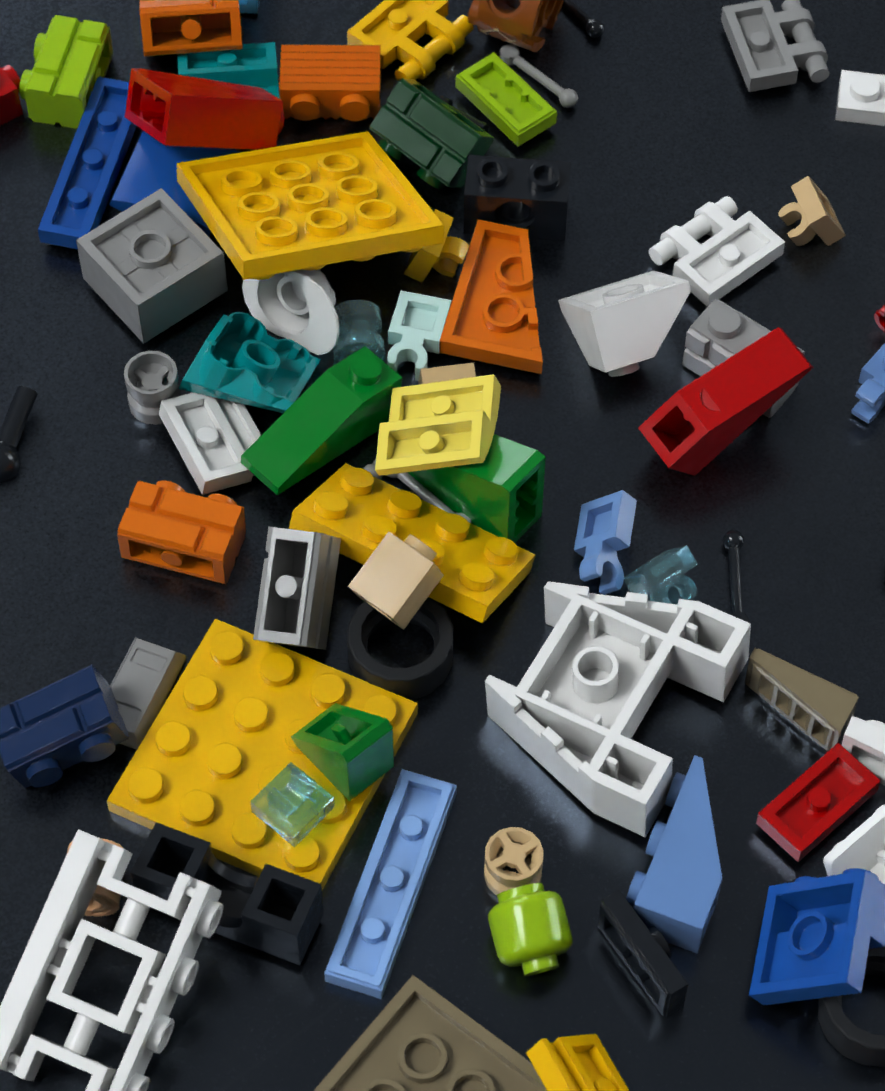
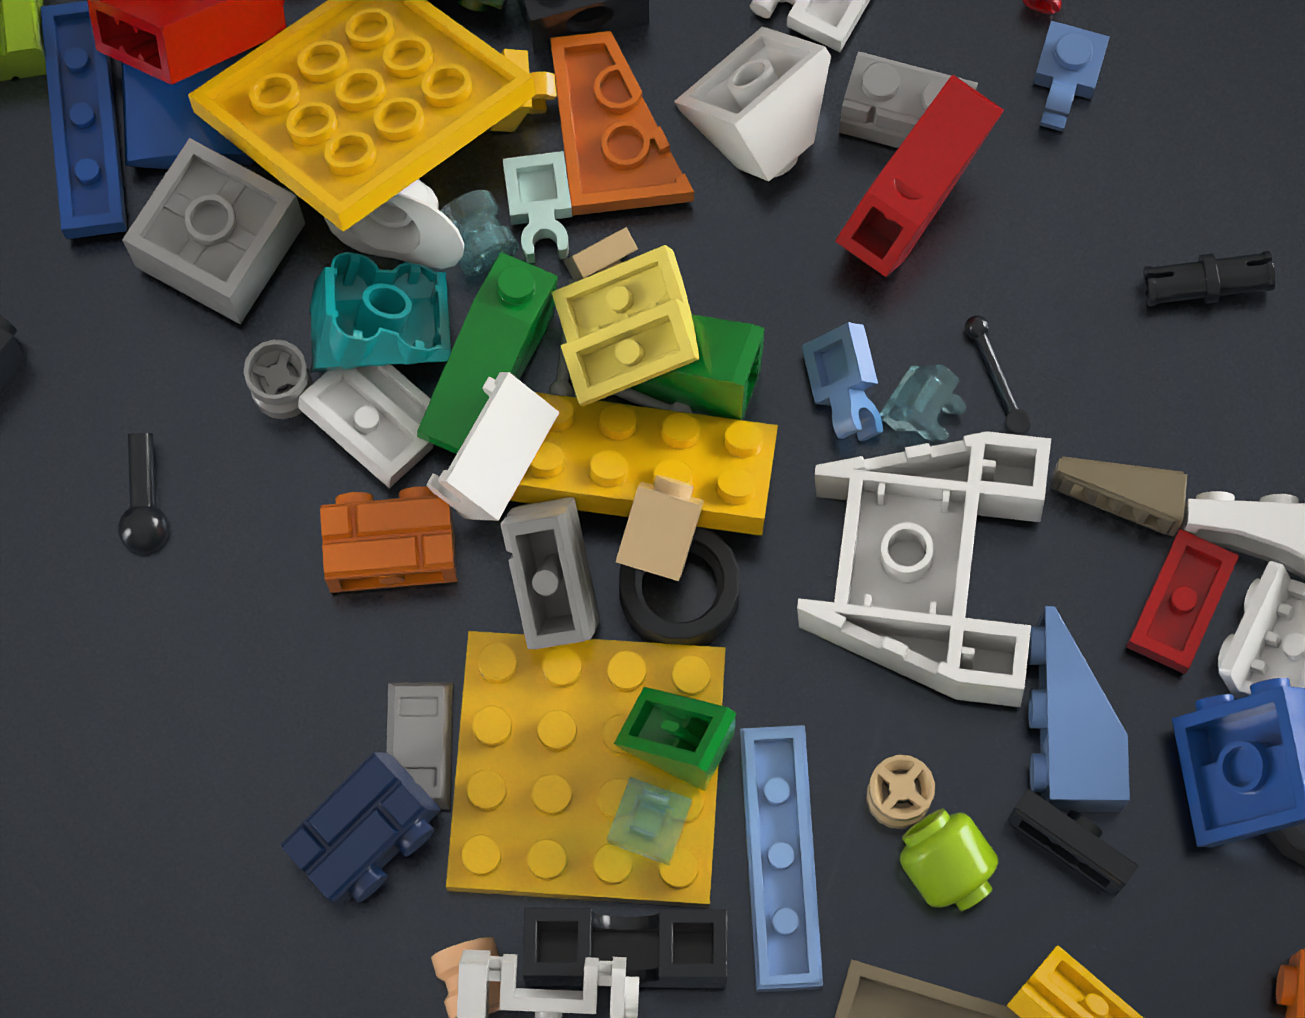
camera: 20 degrees left, 15 degrees up
none -> white hinge [426,372,559,521]

